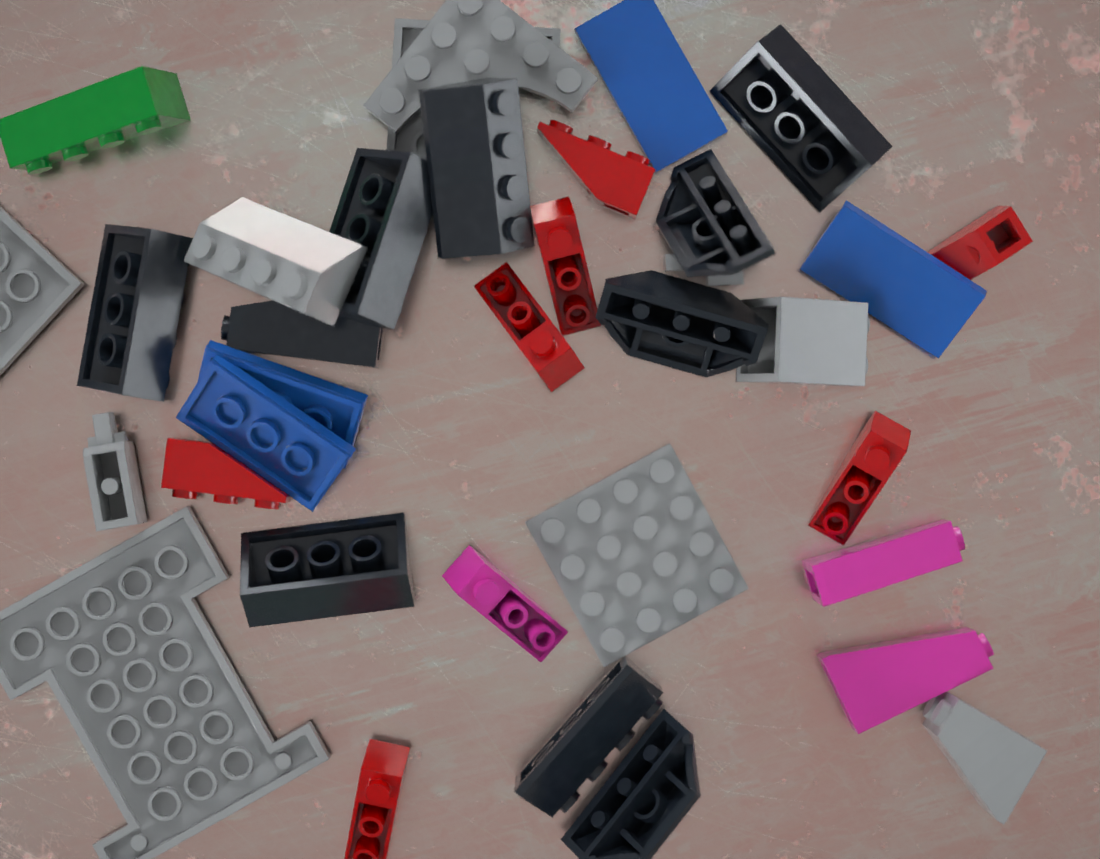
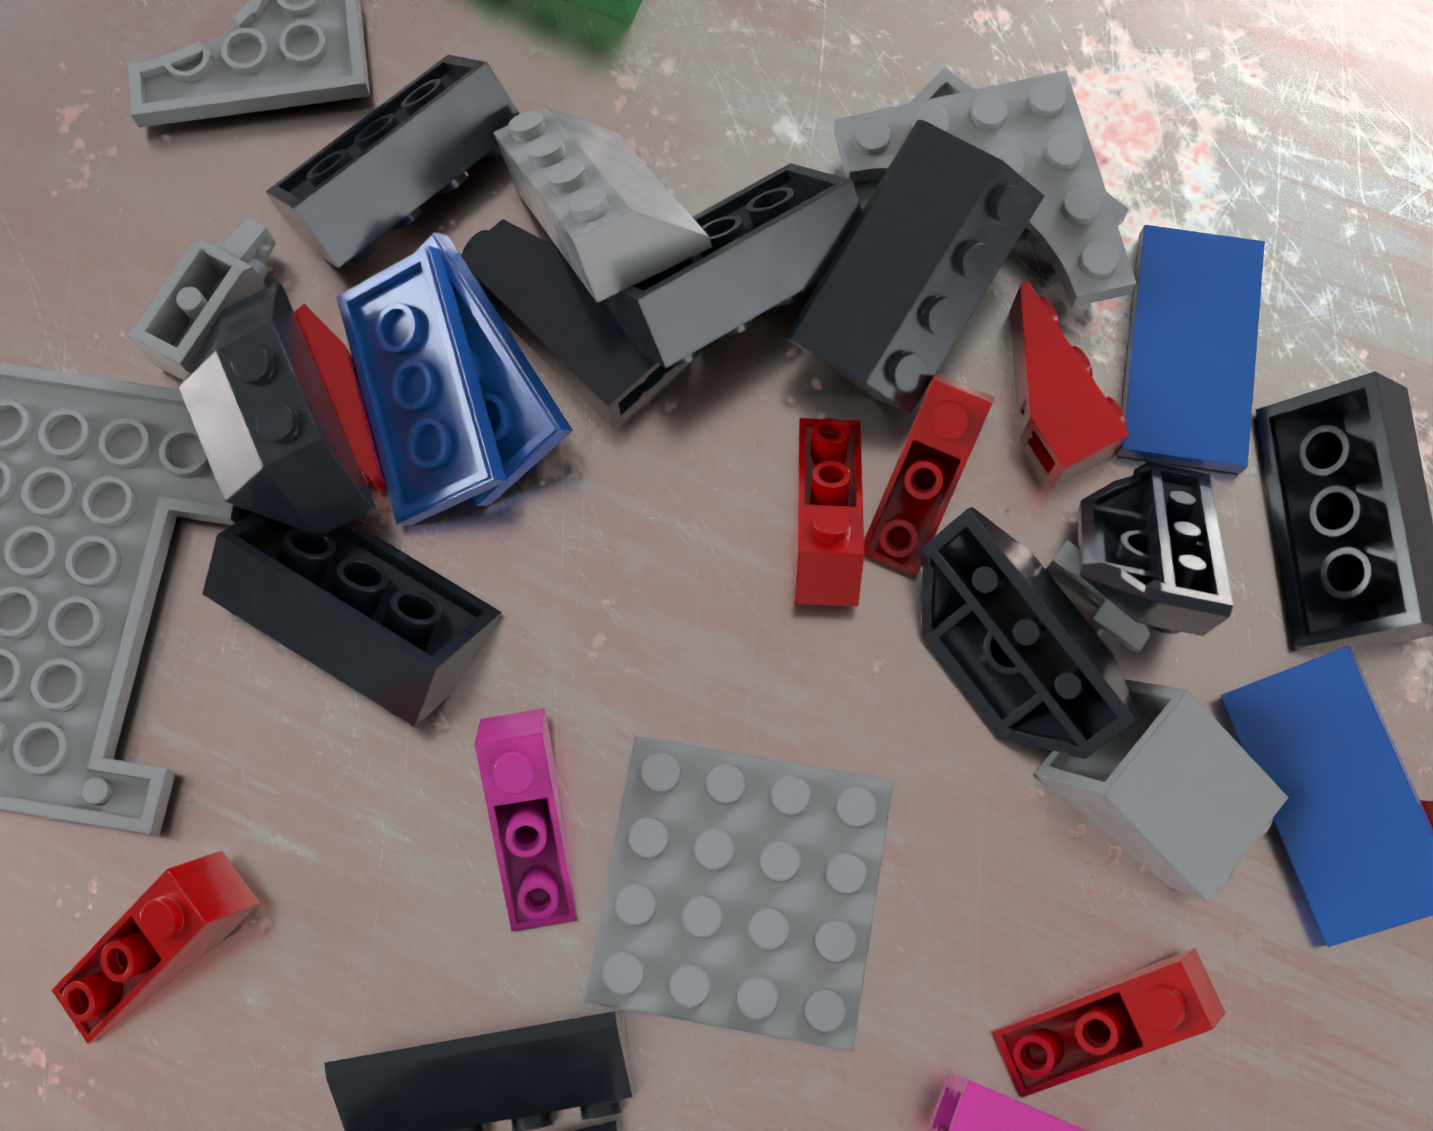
camera: 40 degrees right, 15 degrees down
none -> black wedge [179,282,376,536]

